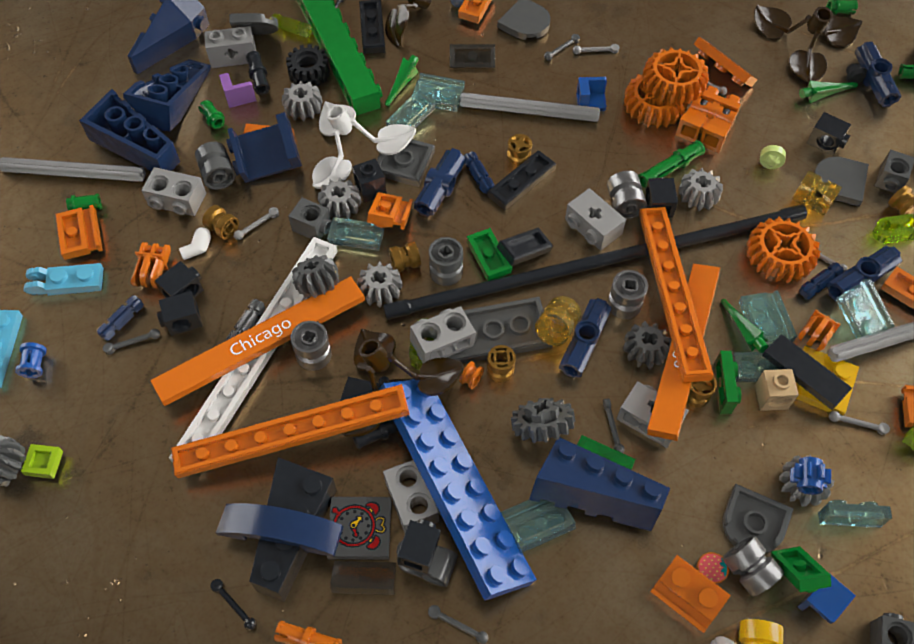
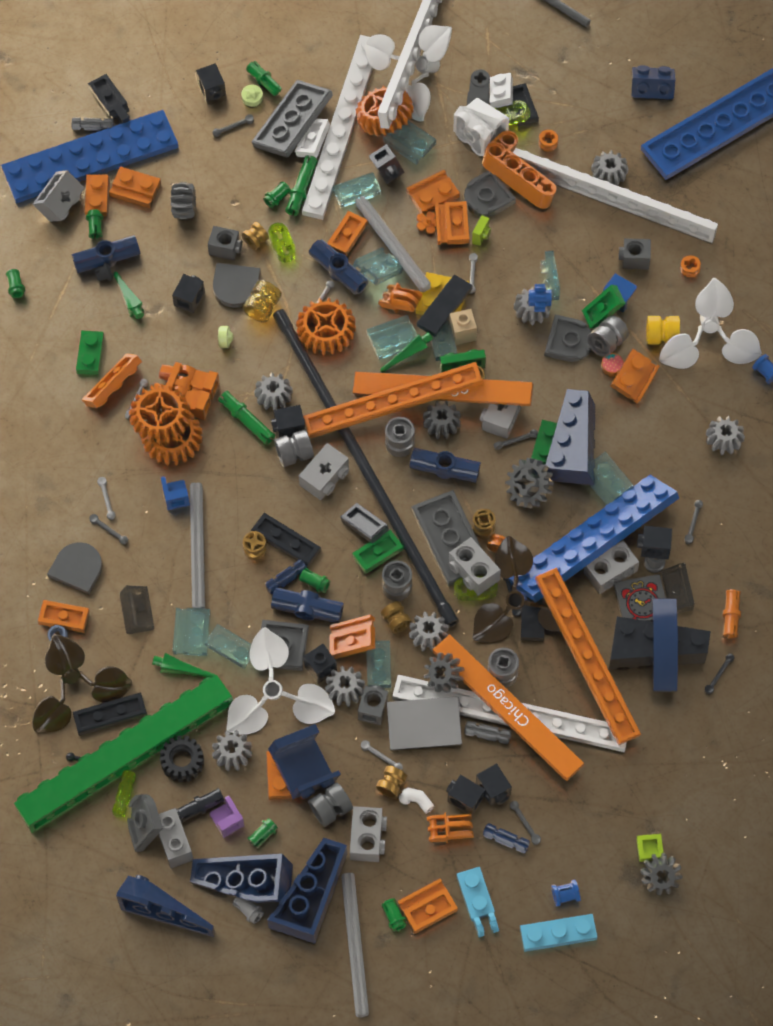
camera: 100 degrees left, 5 degrees up
clear yellow wheel [535,296,581,346] -> none
dark brown plant [754,5,862,82] -> none
dark blue axle [799,262,844,299] -> none
none -> green plate [76,330,104,375]
none -> green pin [299,568,331,593]
none -> light grey tile [387,696,462,750]

